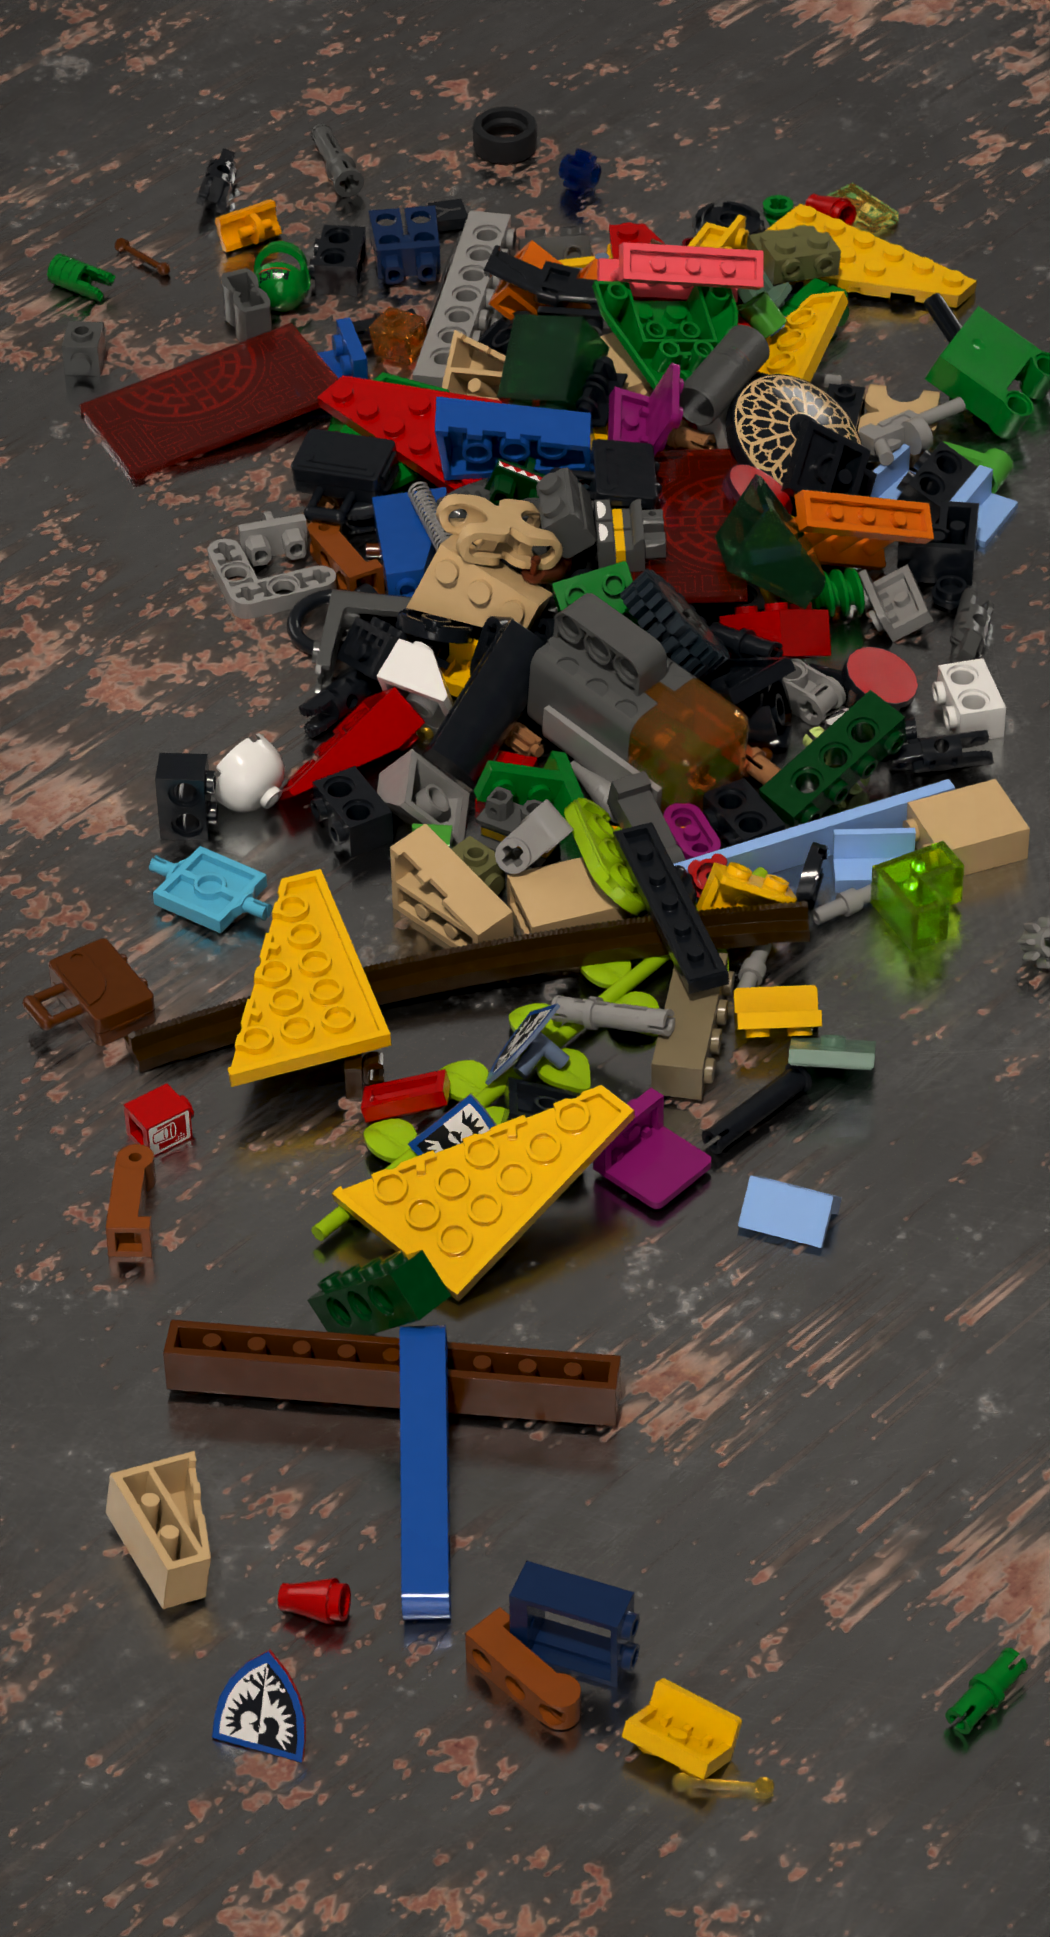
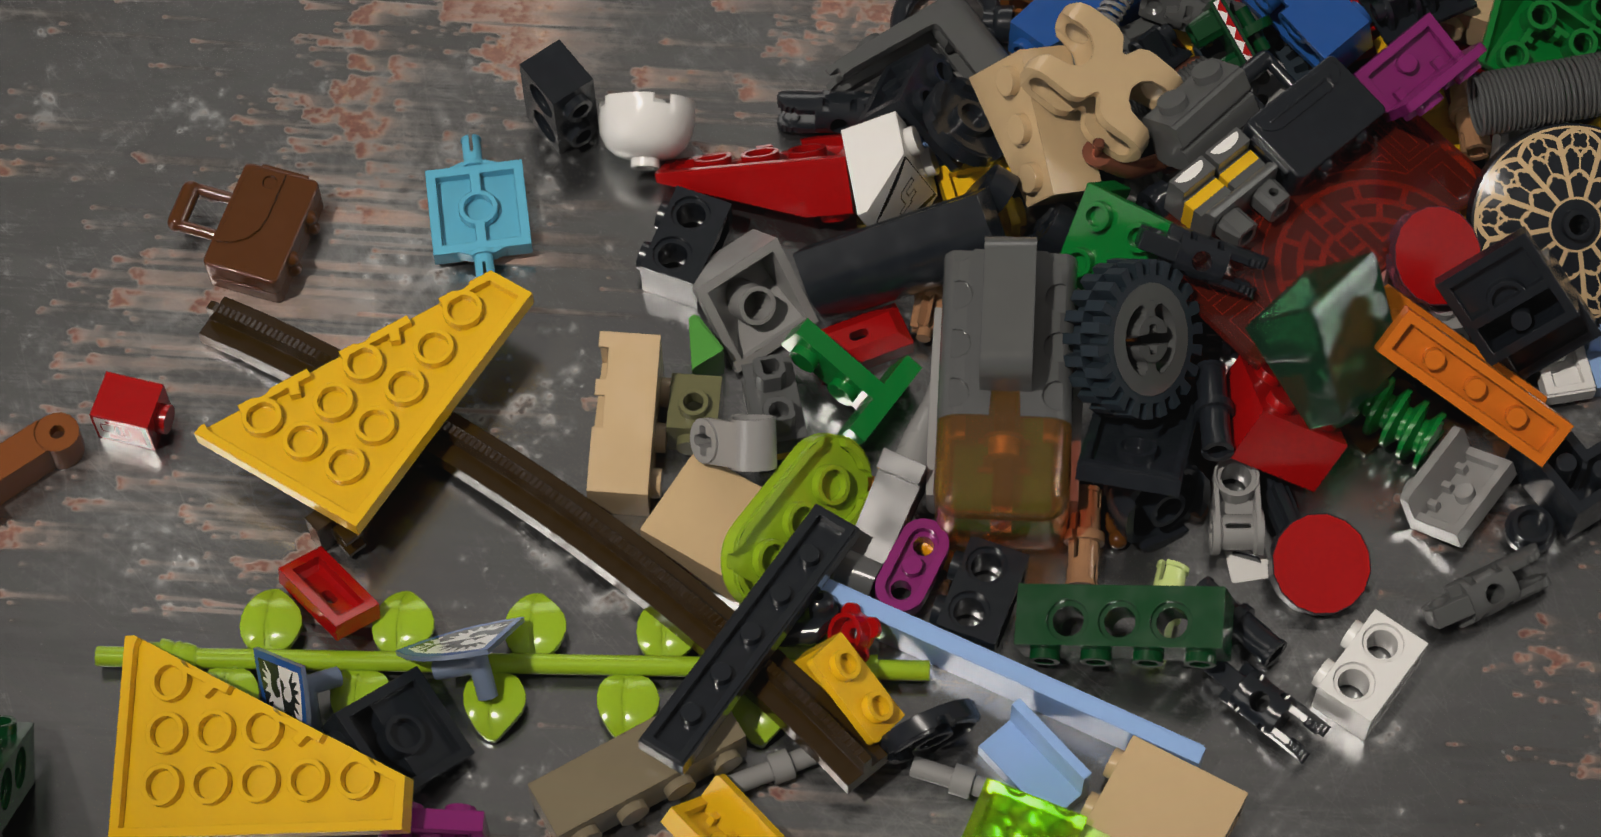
camera: 50 degrees right, 20 degrees up
light grey pin [551,995,675,1036] -> none
none -> black hinge [1135,223,1269,299]

